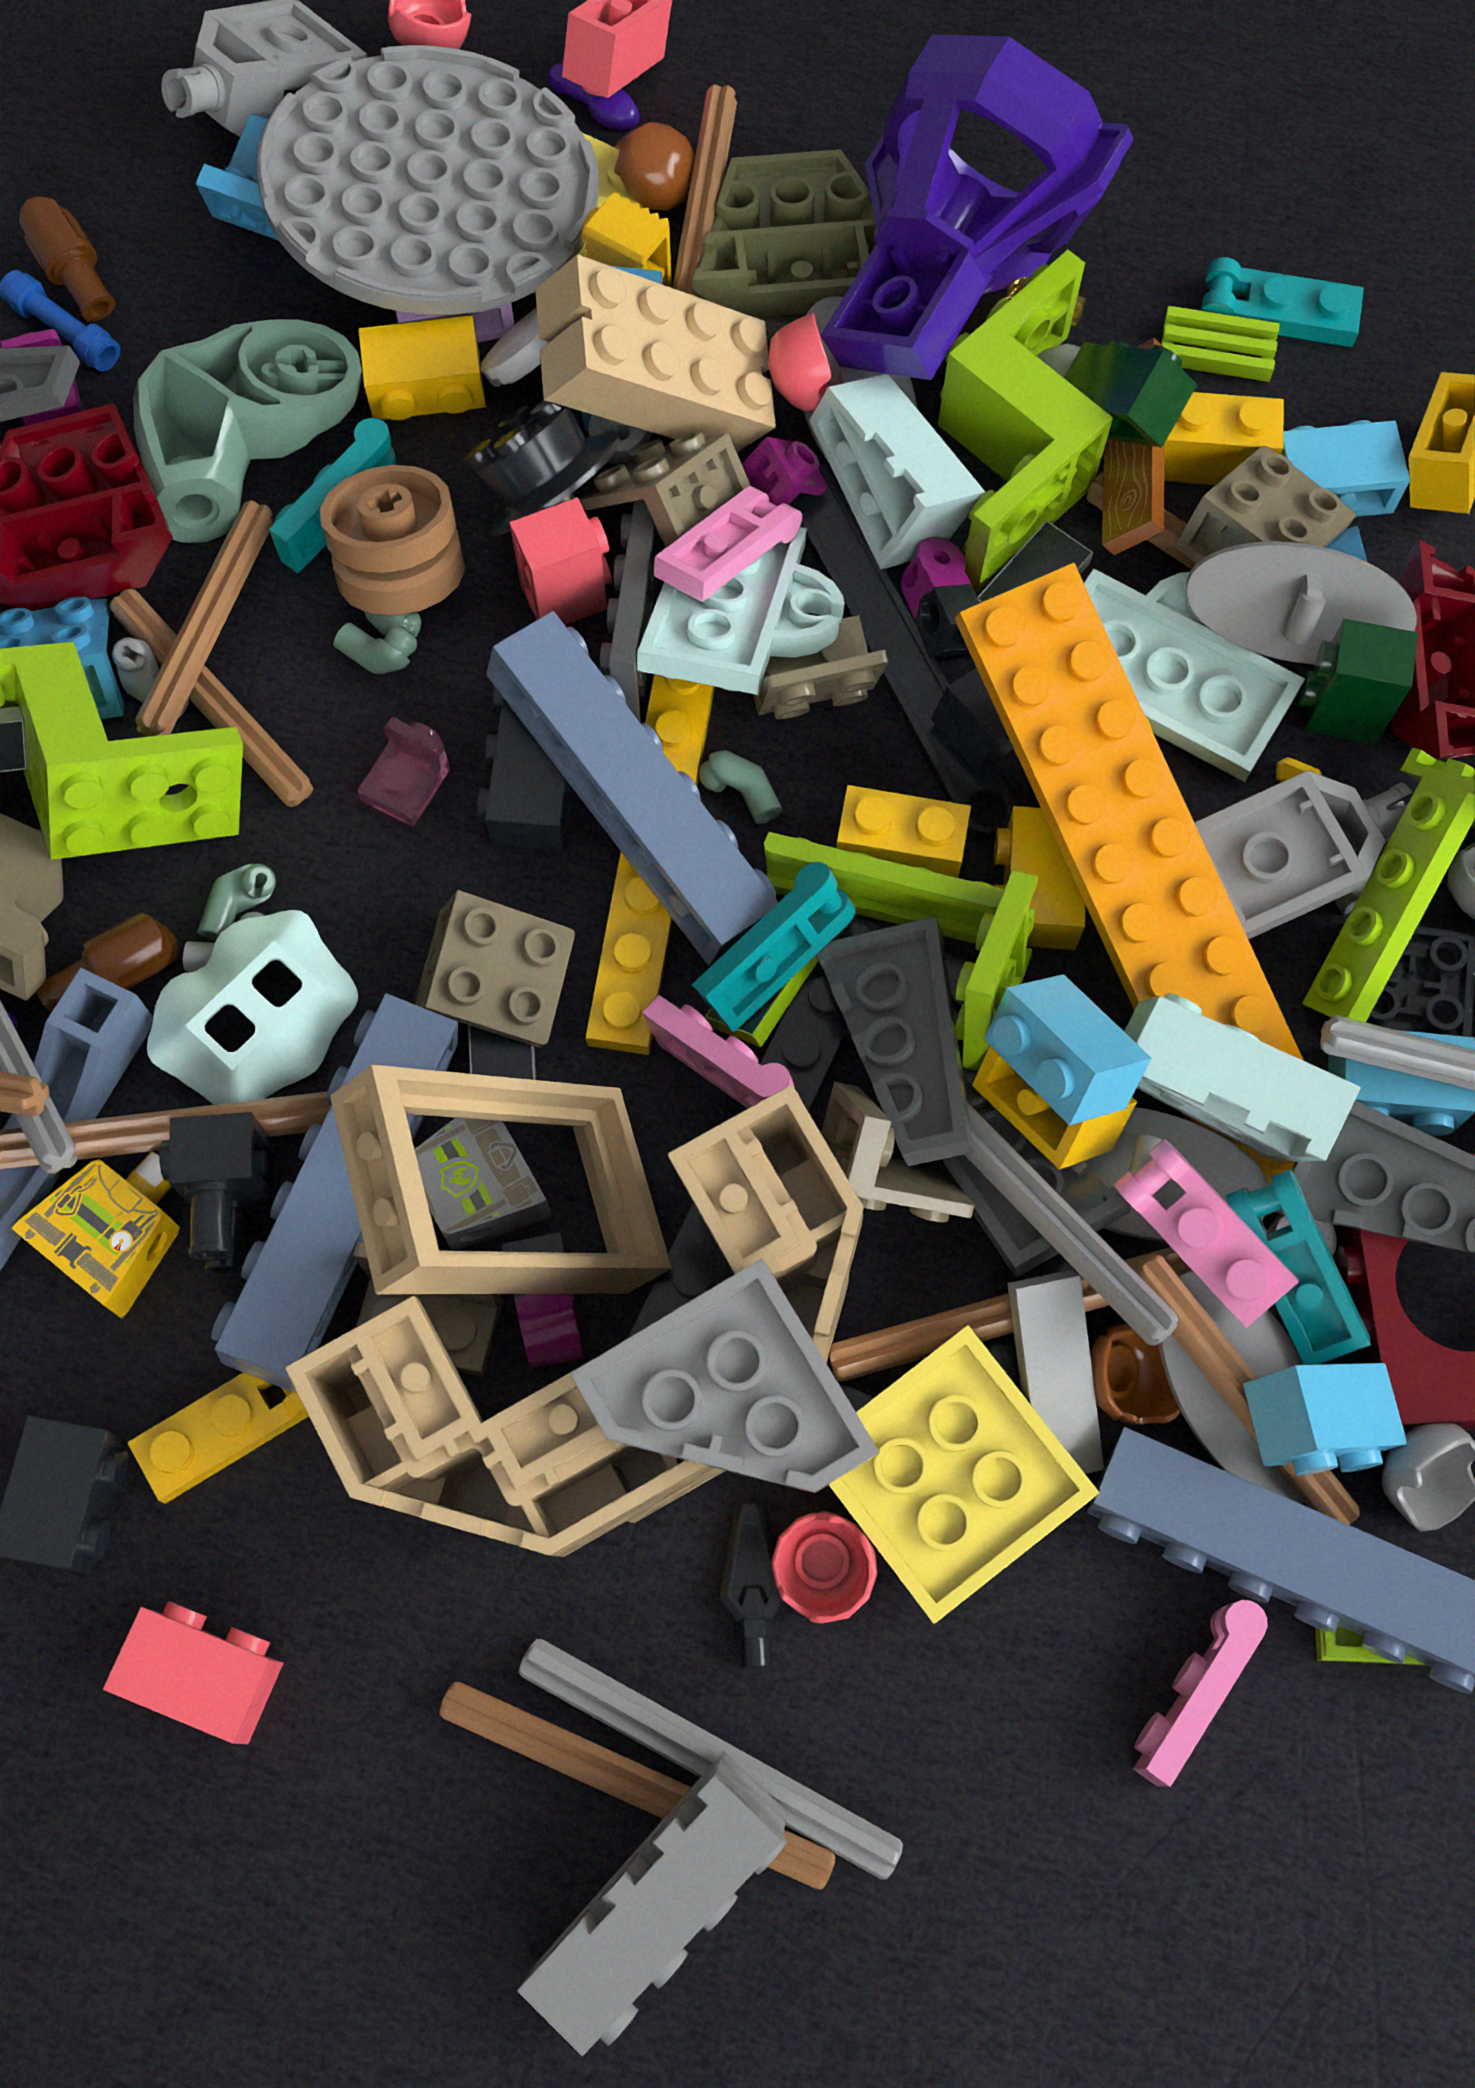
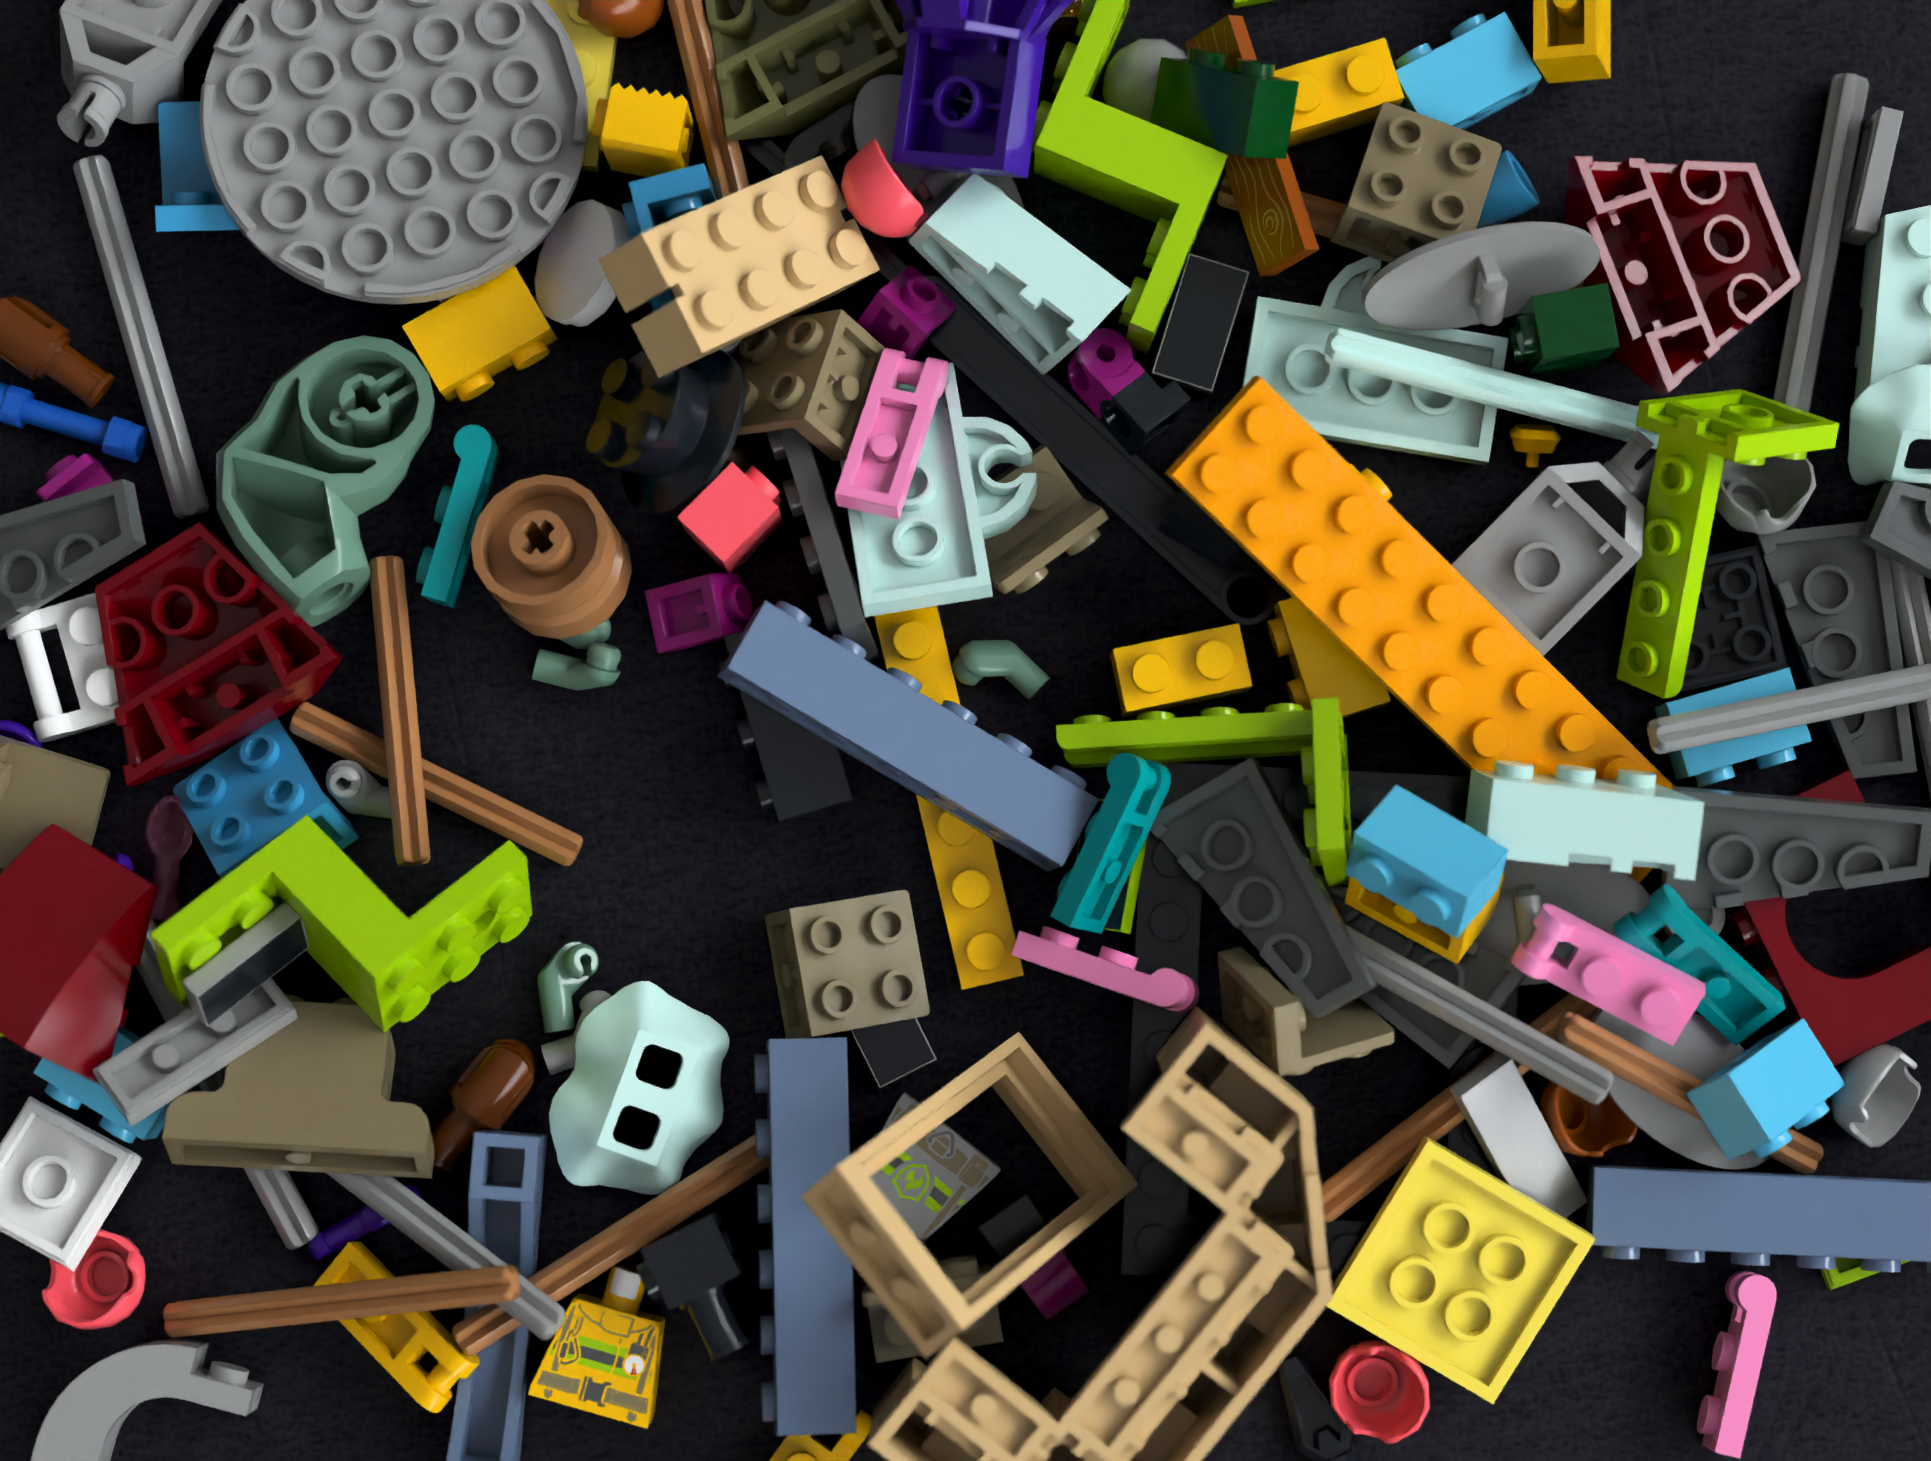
camera: 25 degrees left, 15 degrees up
clear pink bracket [357,717,450,827] -> none
light grey plate [570,1258,880,1493] -> none
none -> light grey axle [73,155,209,519]
none -> magenta bracket [644,573,753,653]
none -> light aqua axle [1324,328,1659,450]

